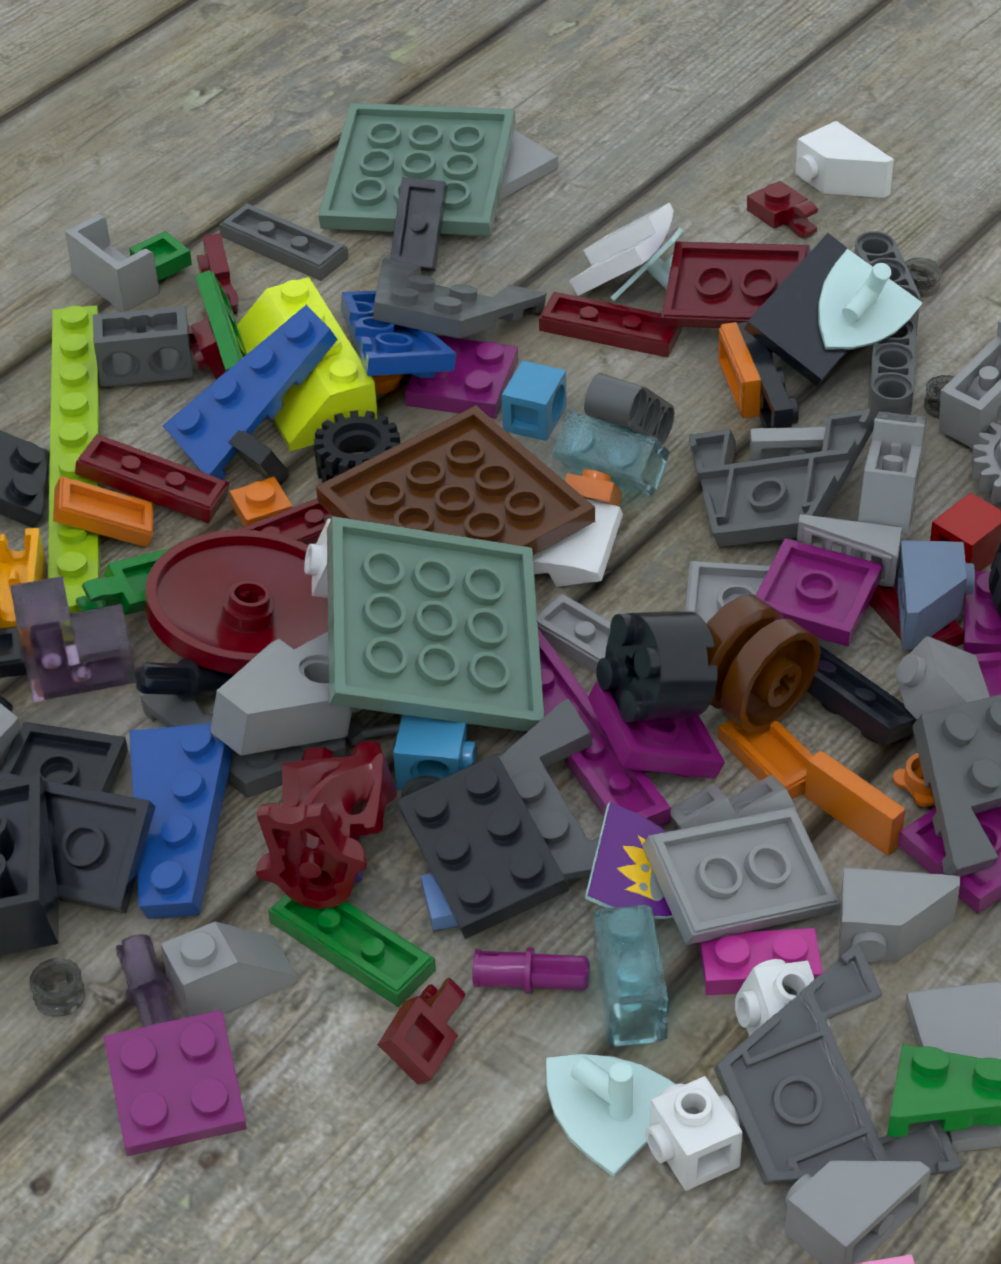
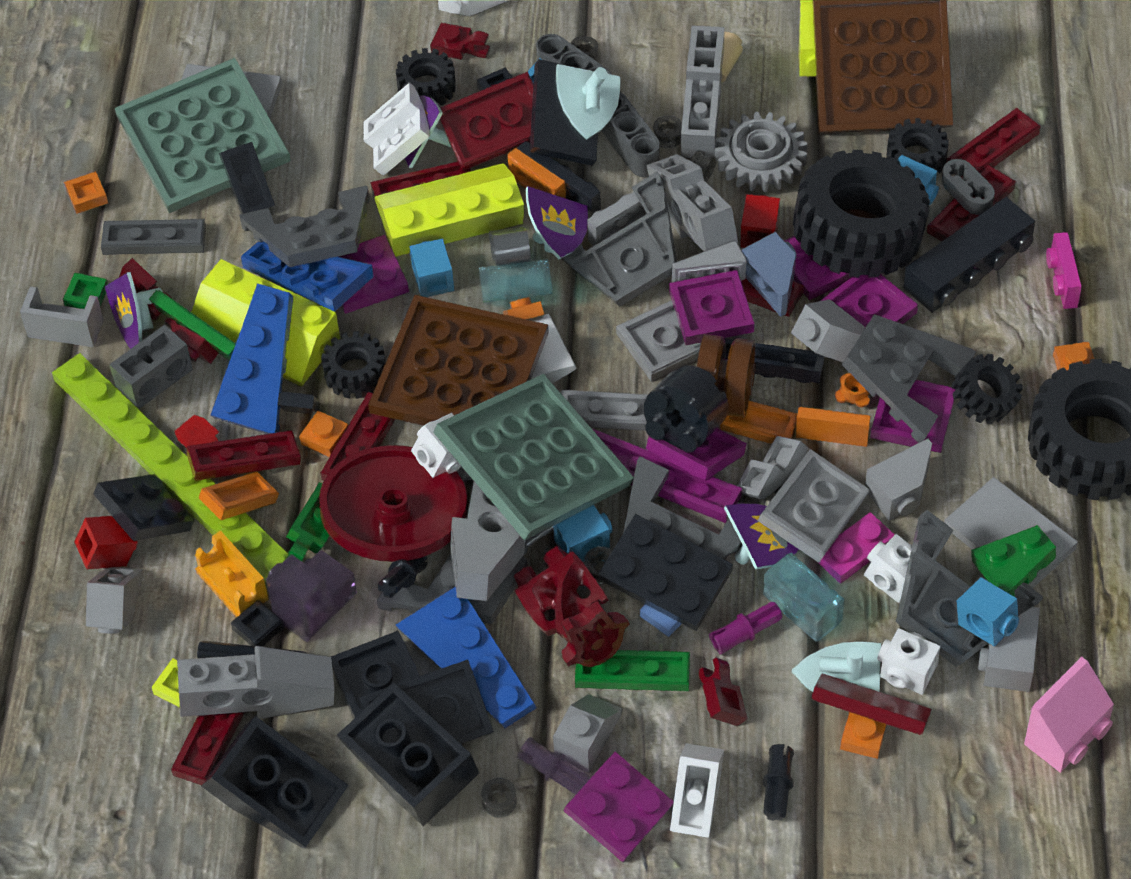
camera: 35 degrees left, 10 degrees up
none -> orange plate [64,171,108,214]
none -> shield [105,272,163,349]
none -> red piece [174,415,219,448]
none -> neon yellow slope [375,163,524,257]
none -> black tyre [396,48,456,106]
none -> dark purple shield [526,186,588,260]
none -> white slope [670,743,724,838]
none -> clear smoke bush [690,150,716,182]
none -> black axle [762,744,794,821]
none -> dark red tile [811,673,932,735]
none -> orange plate [840,712,887,759]
none -> dark azure brick [956,577,1019,647]

